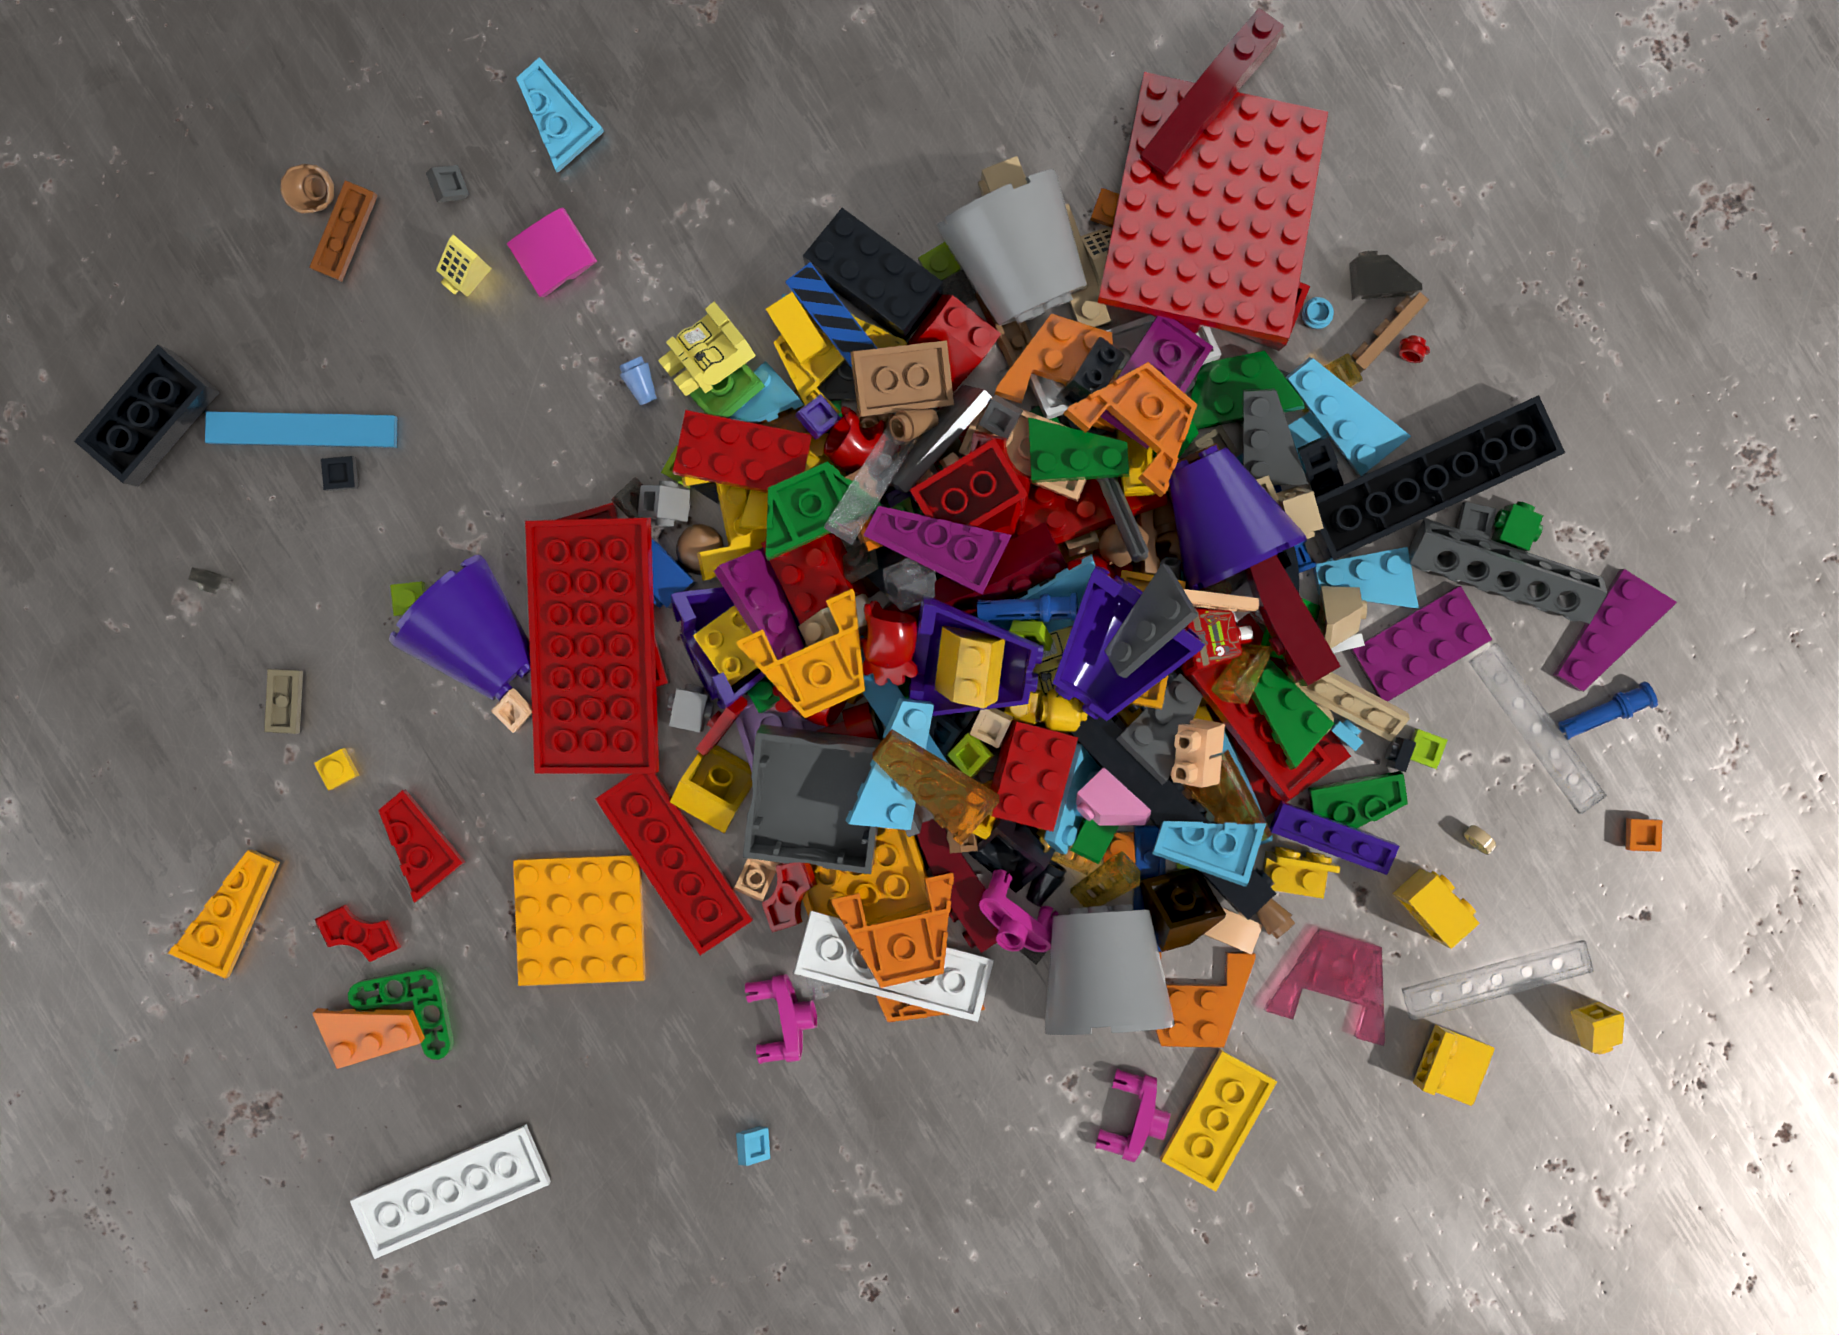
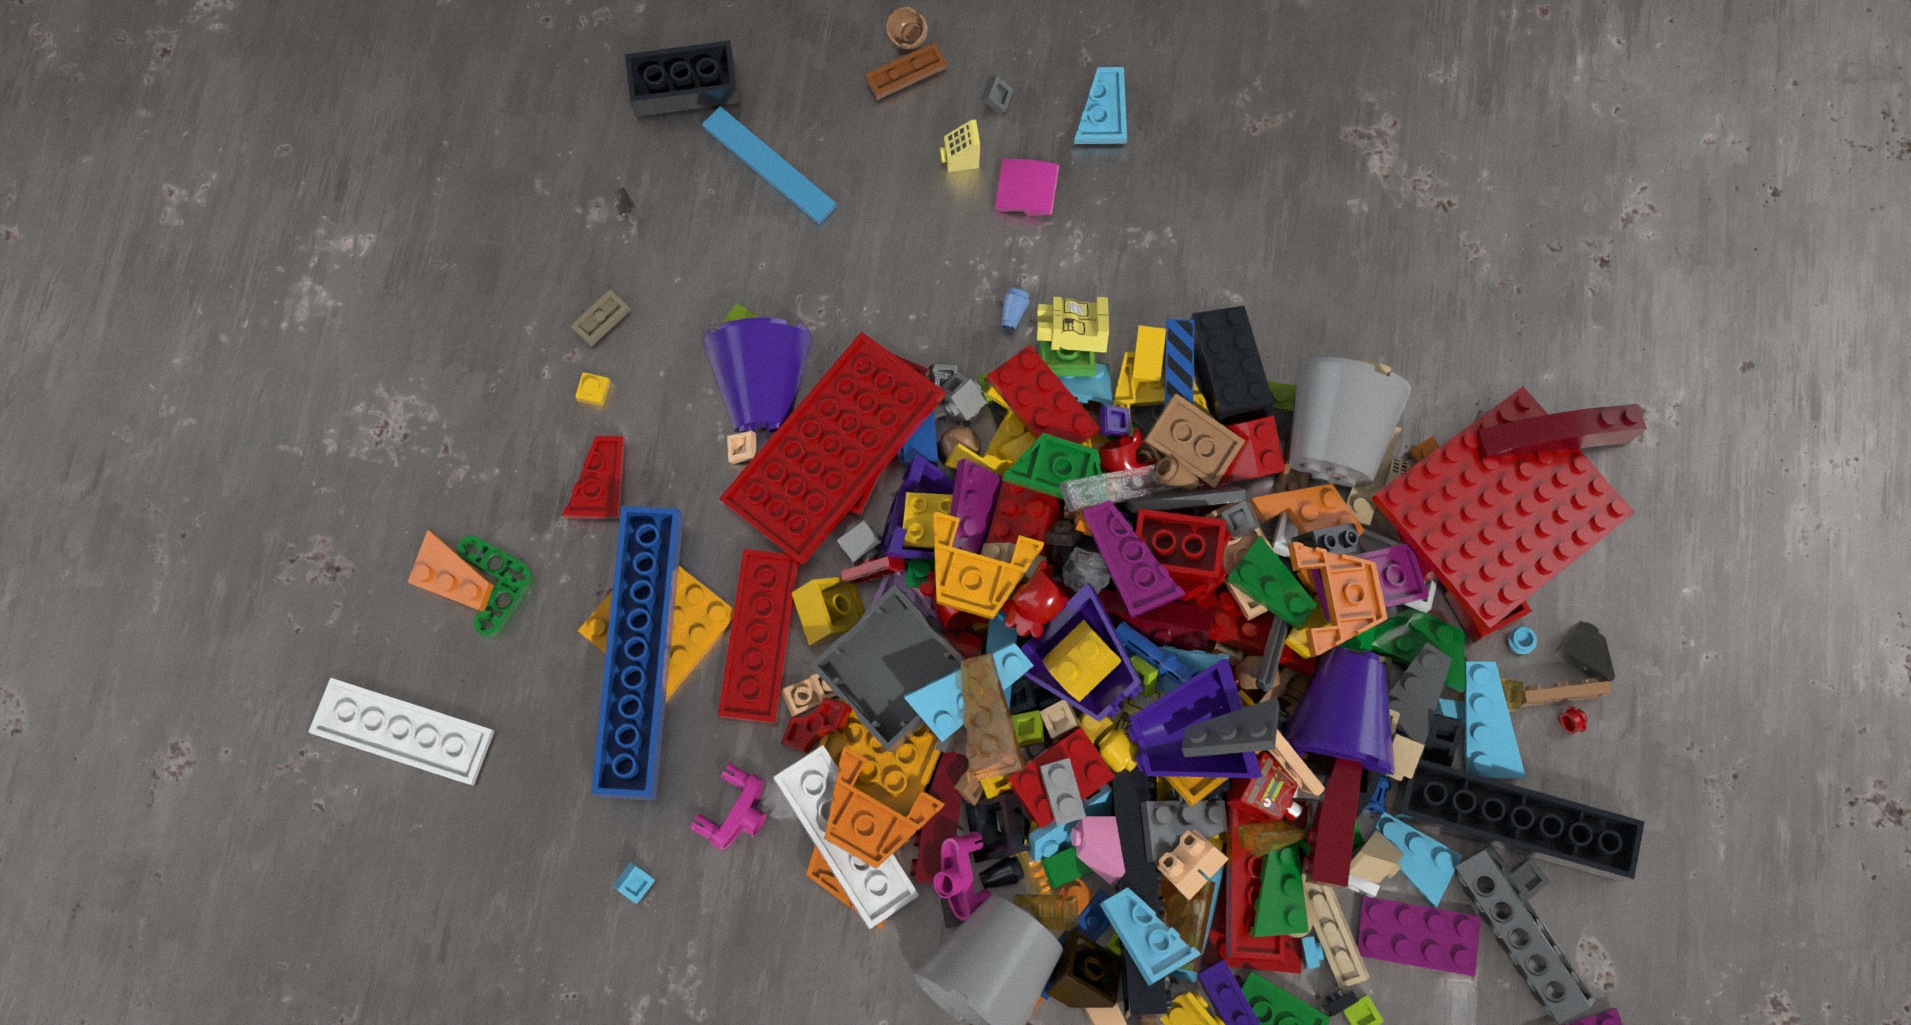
camera: 35 degrees right, 15 degrees down
light orange wing [168,849,280,979] -> none
red tile [315,904,401,962] -> none
black plate [321,456,358,491] -> none
green brick [1491,501,1544,551] -> none
none -> blue brick [591,506,683,801]
none -> light grey plate [1039,758,1086,826]

